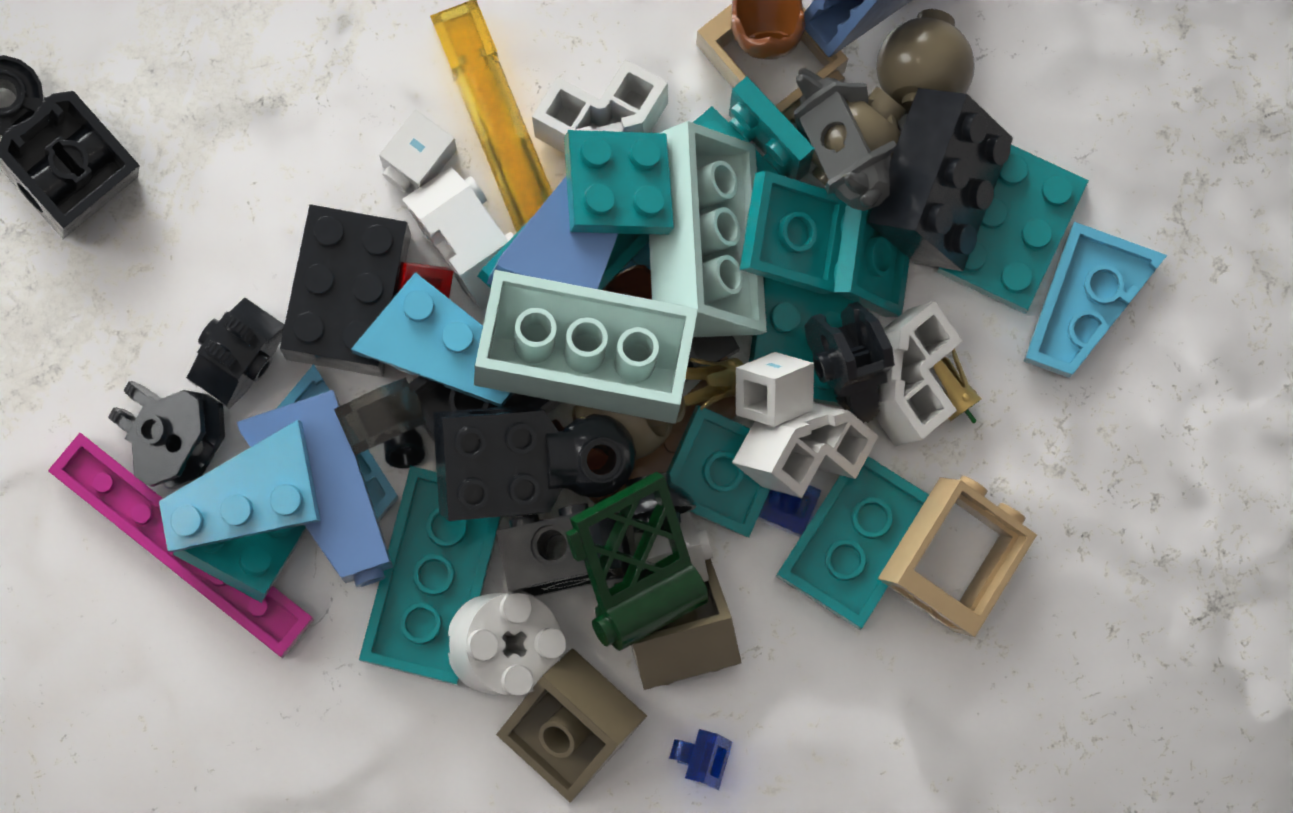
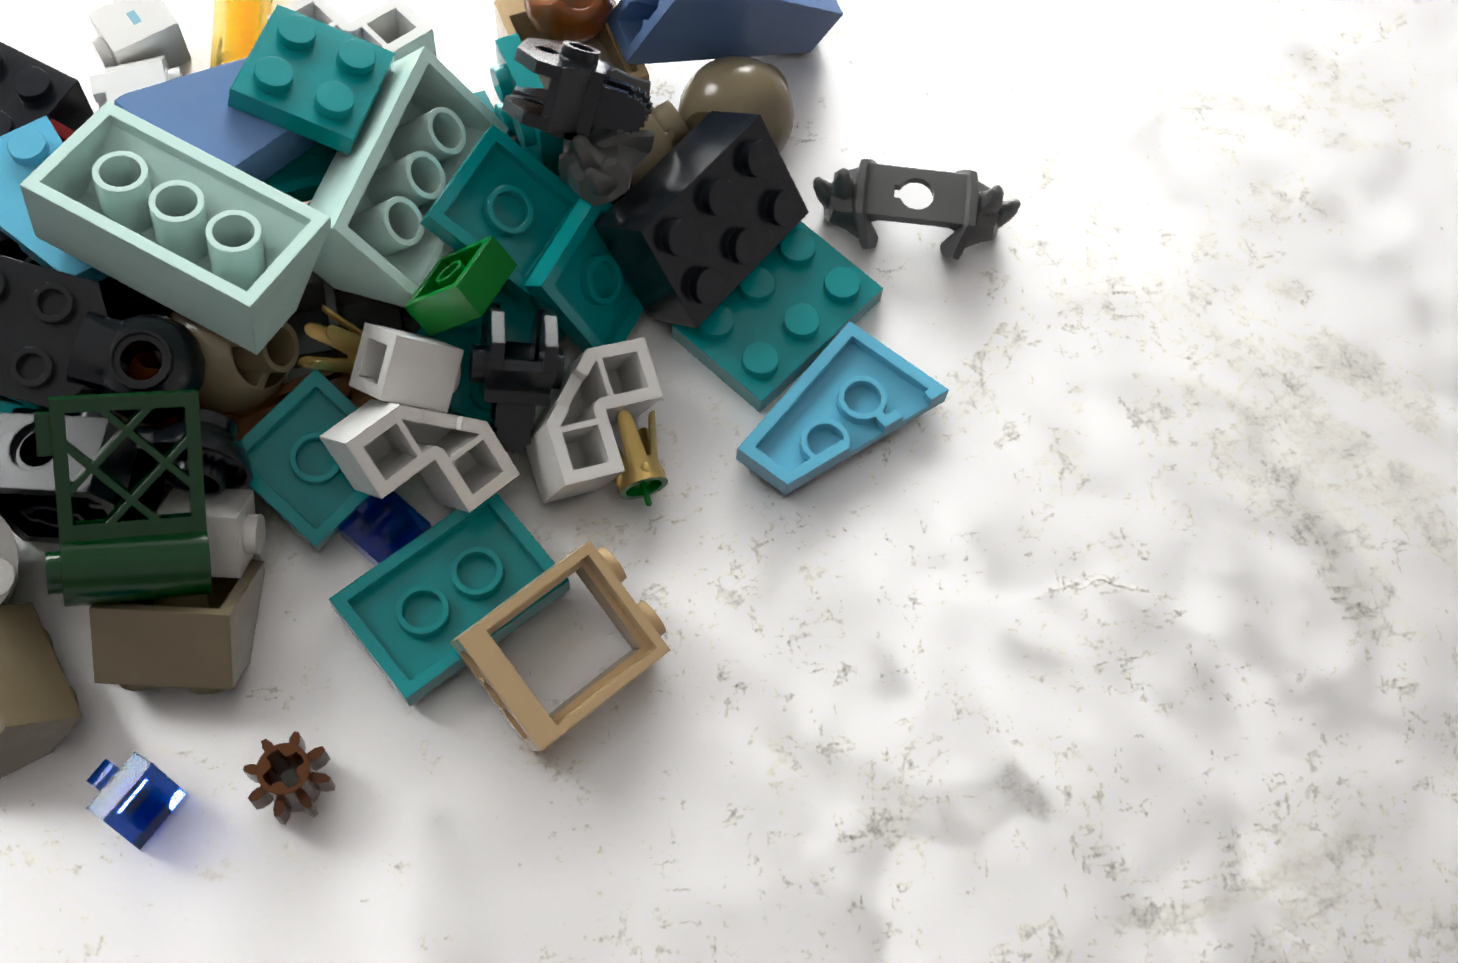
camera: 15 degrees right, 15 degrees down
none -> reddish brown gear [243,731,336,825]
none -> green piece [404,235,517,336]
none -> black hinge [502,38,653,140]
none -> dark grey piece [813,159,1021,260]

